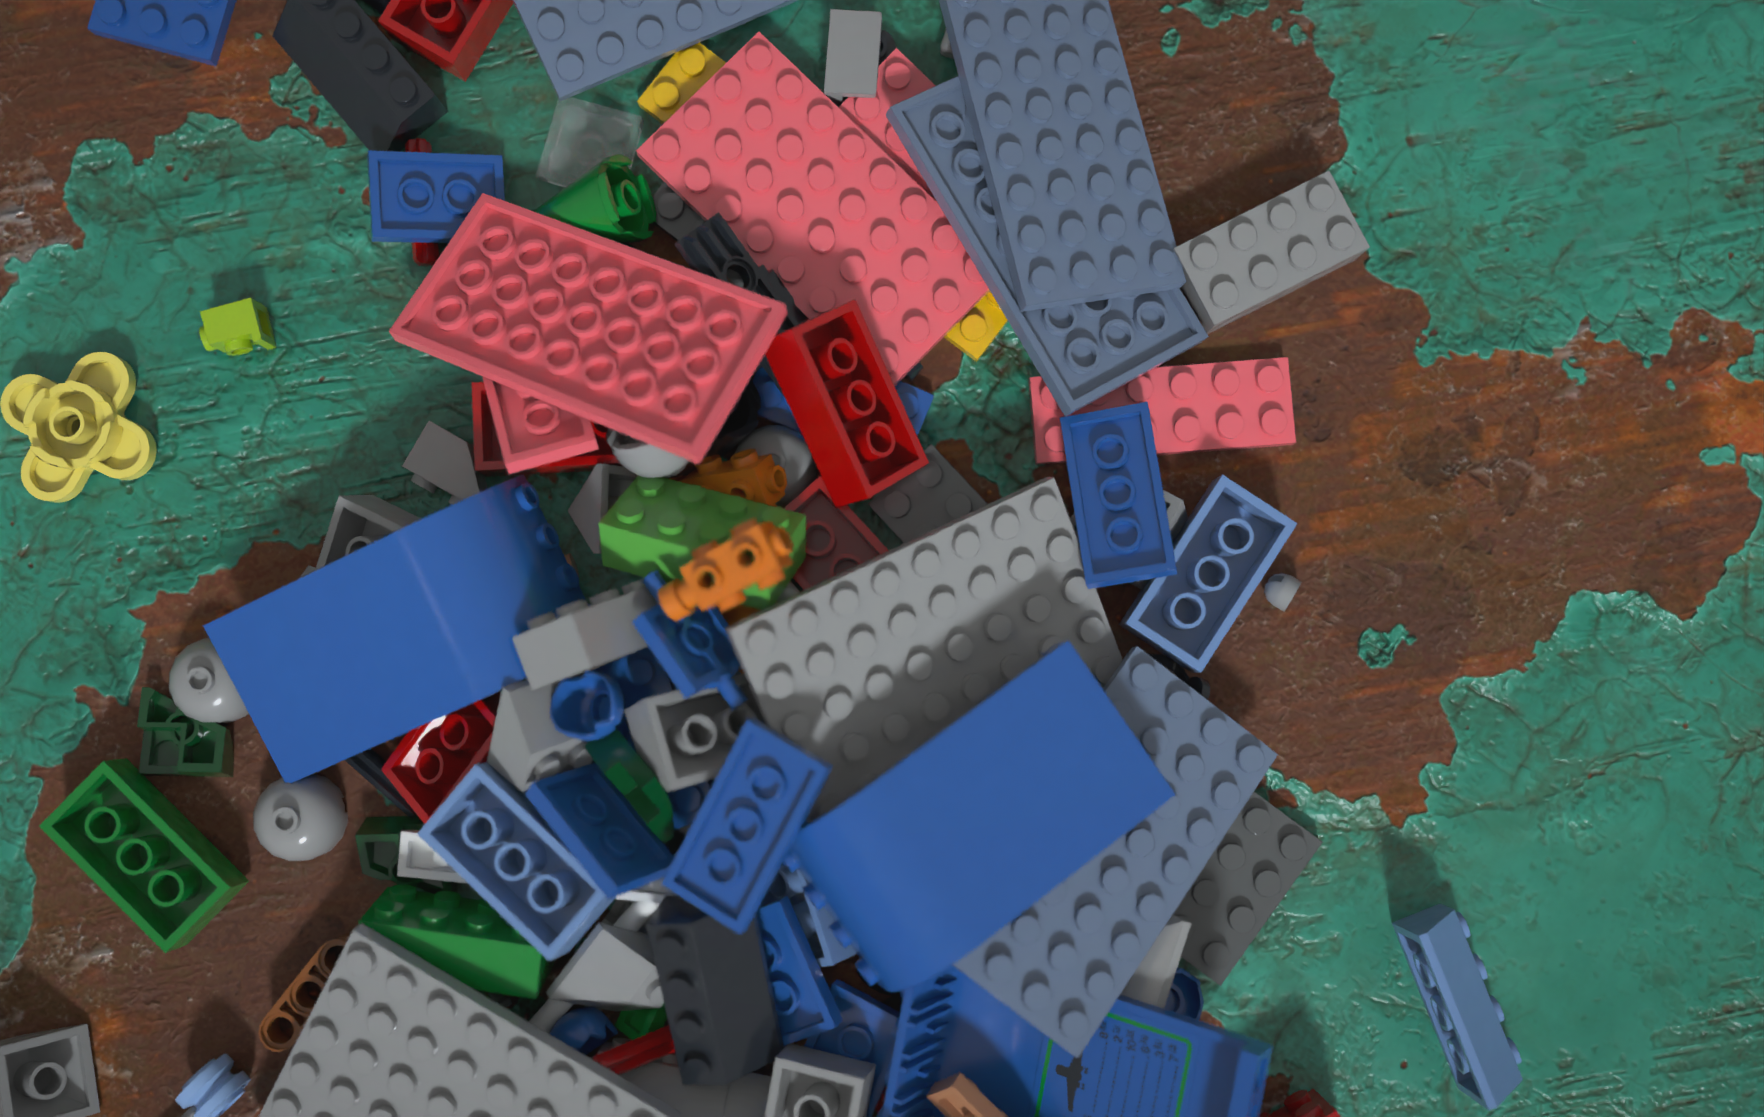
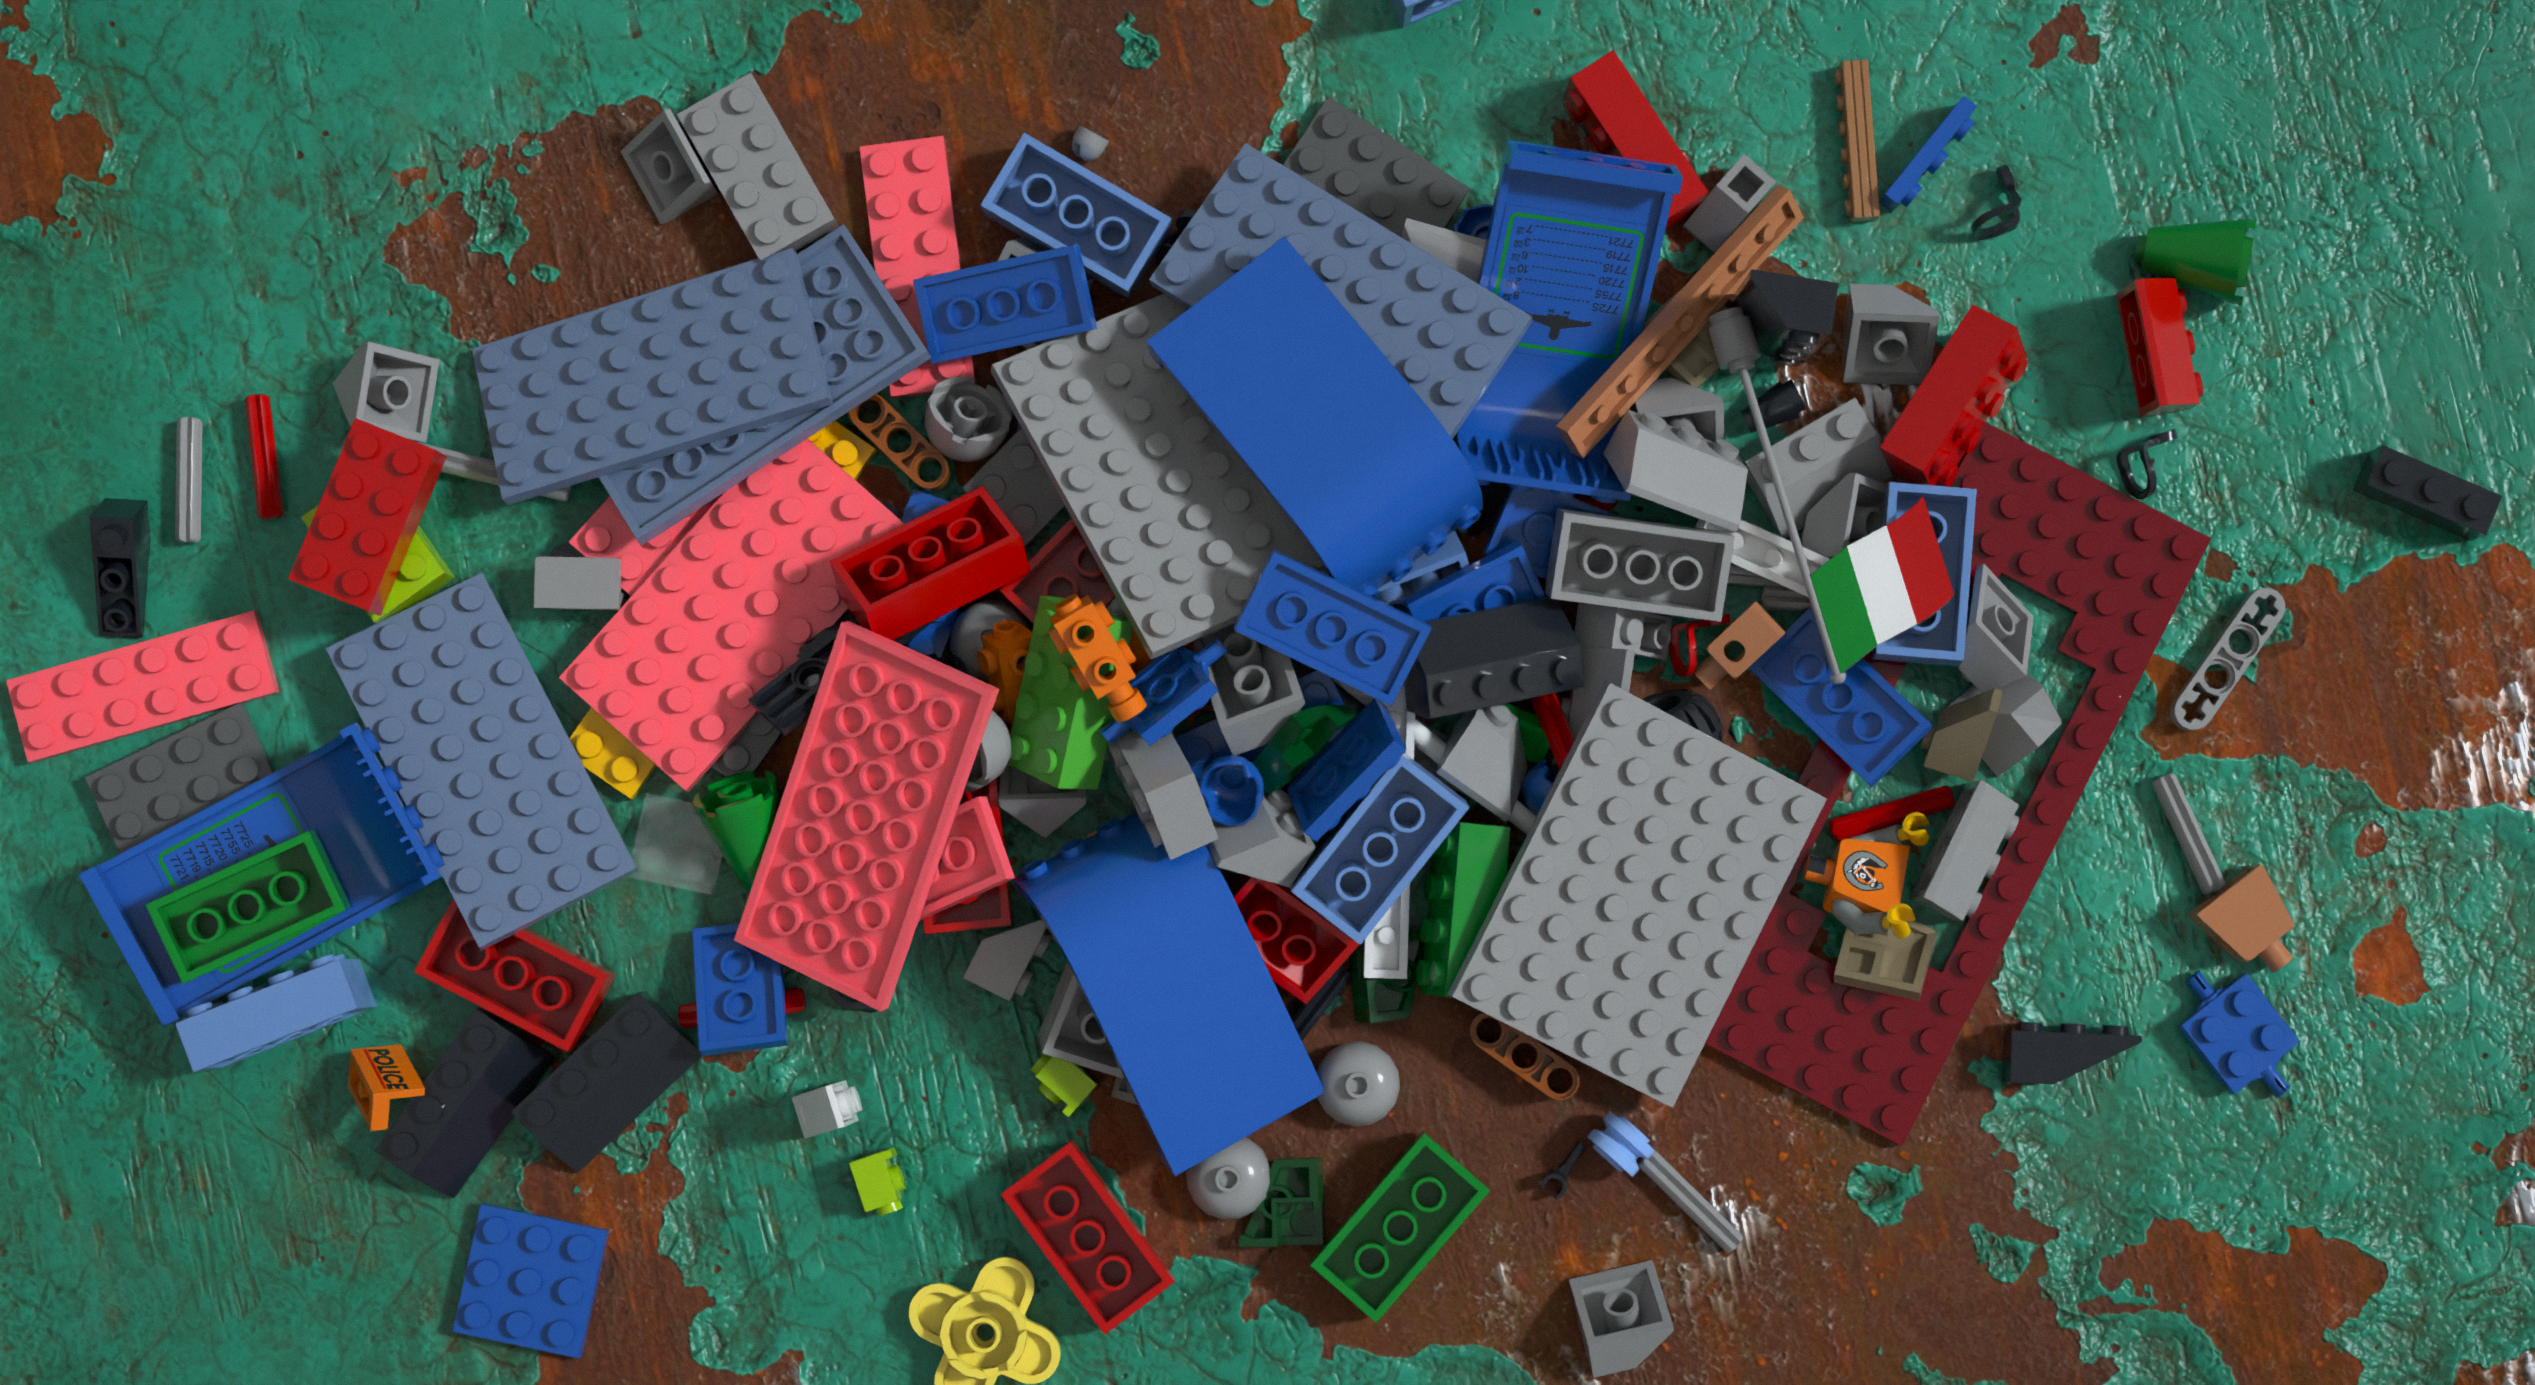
camera: 90 degrees left, 0 degrees up
none -> light grey slope [620,108,719,224]
none -> white slope [792,1080,862,1139]
none -> dark orange beam [849,394,952,493]
none -> light grey cylinder [924,377,1012,462]
none -> red brick [1000,1139,1176,1335]
none -> lime brick [1030,1054,1099,1117]
none -> black hand [1541,1141,1587,1199]

